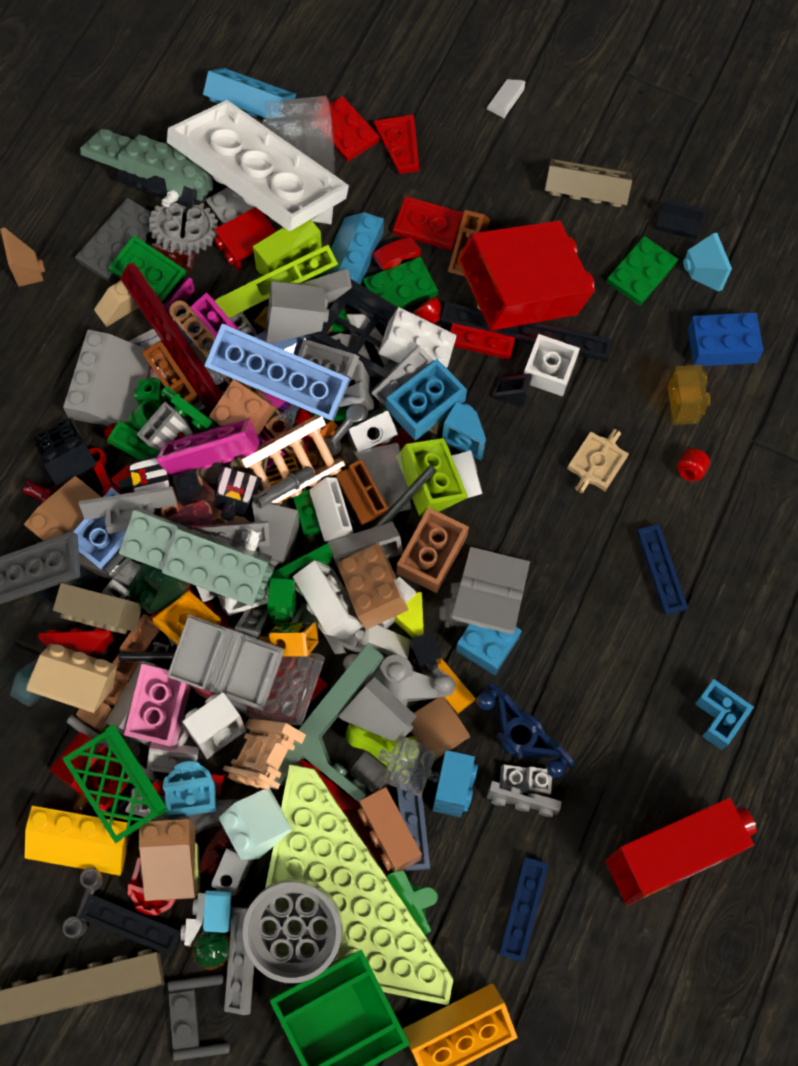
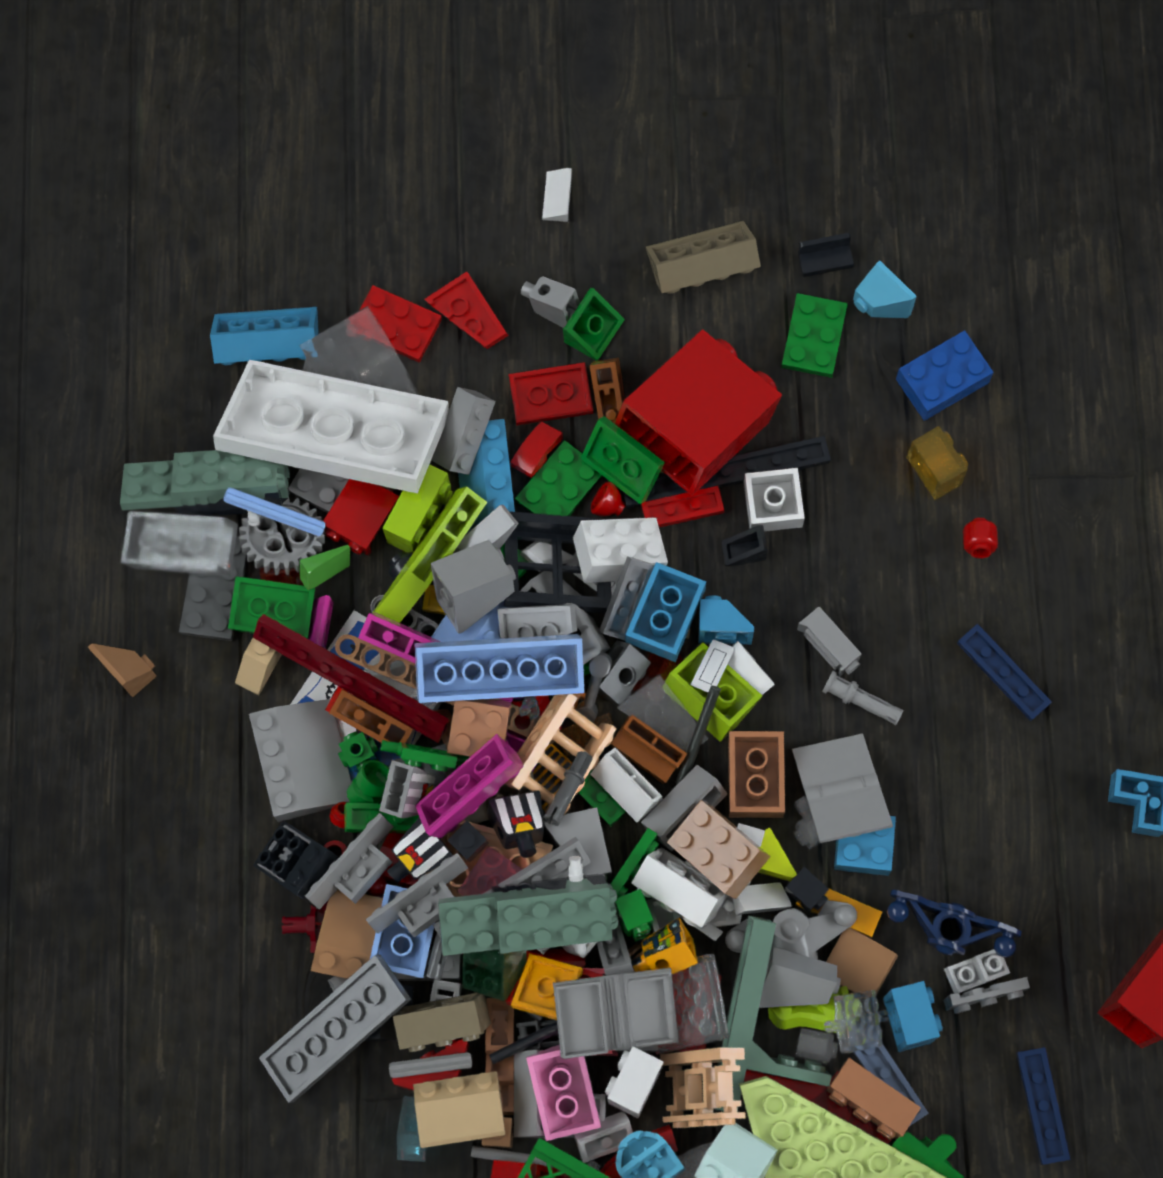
camera: 20 degrees left, 5 degrees up
tan plate [567,429,629,493] -> none
none -> clear brick [121,511,238,576]
none -> light blue axle [223,487,325,536]
none -> bright green slope [300,545,350,590]
none -> light grey bracket [305,813,393,910]
none -> light grey axle [389,1052,472,1078]
none -> light grey brick [432,387,496,475]
none -> light grey torso [521,276,580,328]
none -> green slope [563,288,625,361]
none -> green plate [581,416,665,505]
none -> white sticker [691,639,735,692]
none -> light grey window [797,607,862,677]
none -> light grey pin [822,671,904,725]

